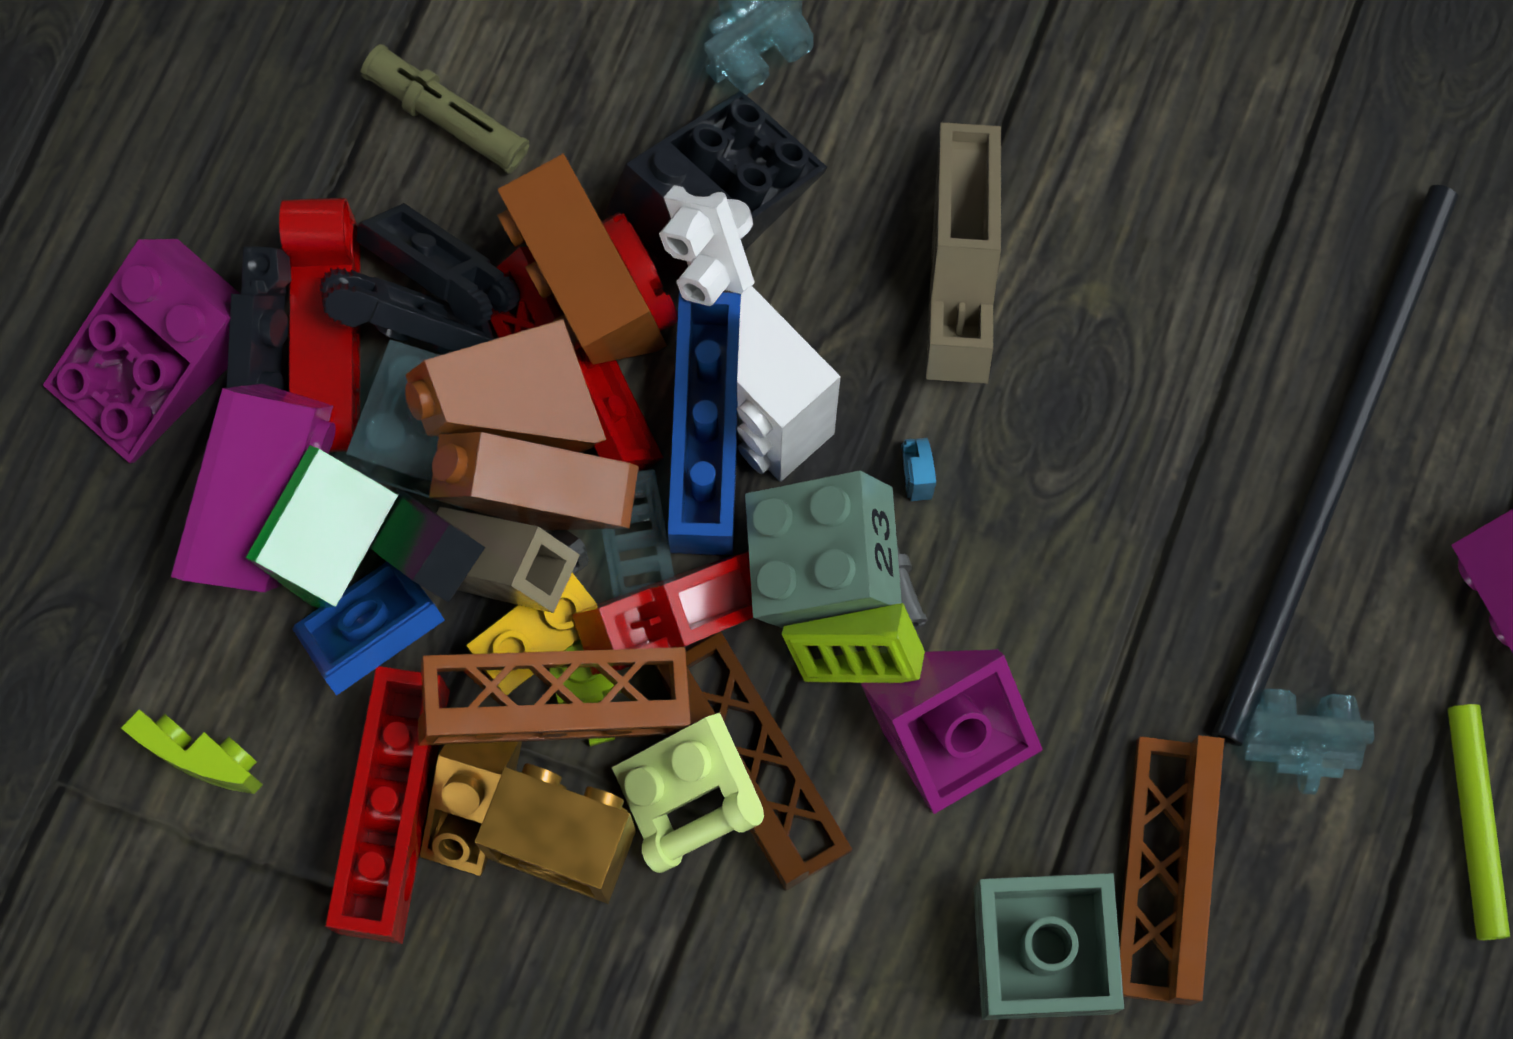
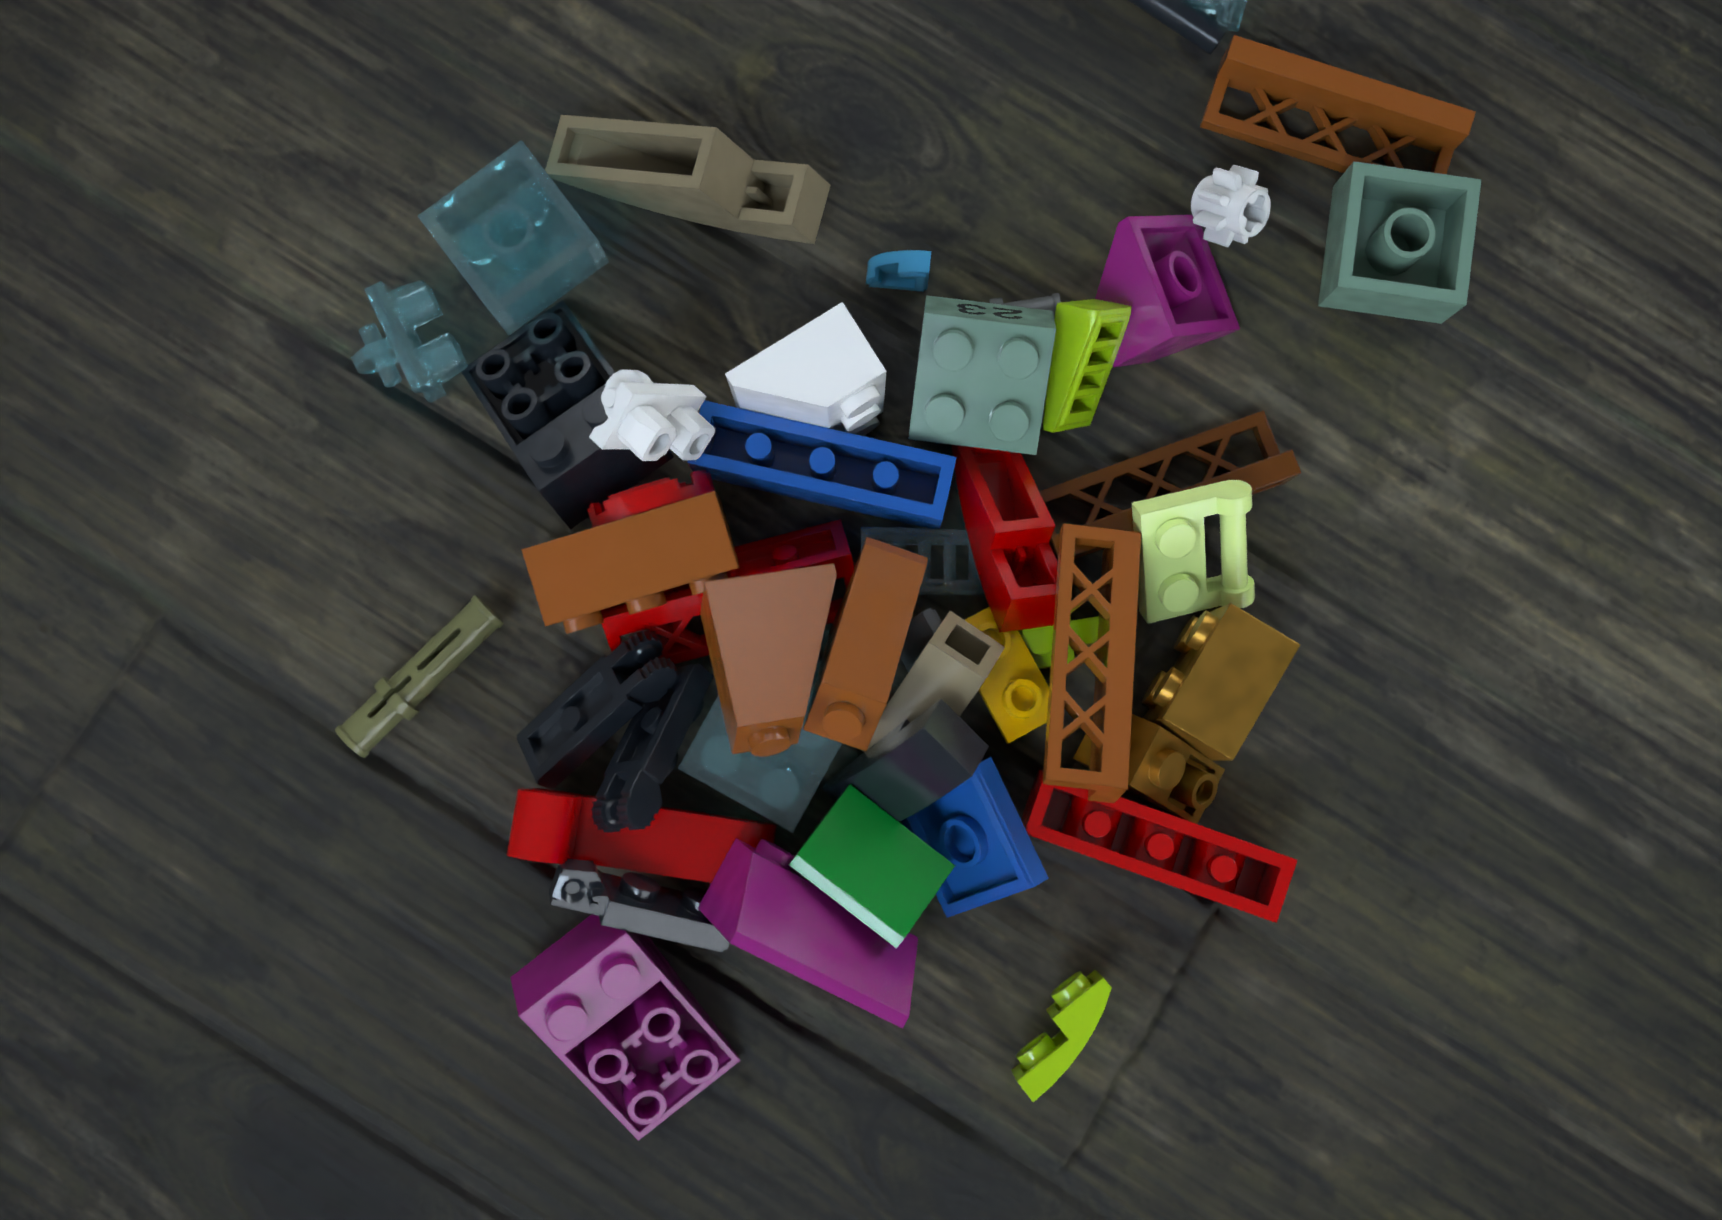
camera: 80 degrees left, 10 degrees up
none -> clear light blue brick [418,140,609,335]
none -> white gear [1191,164,1271,247]

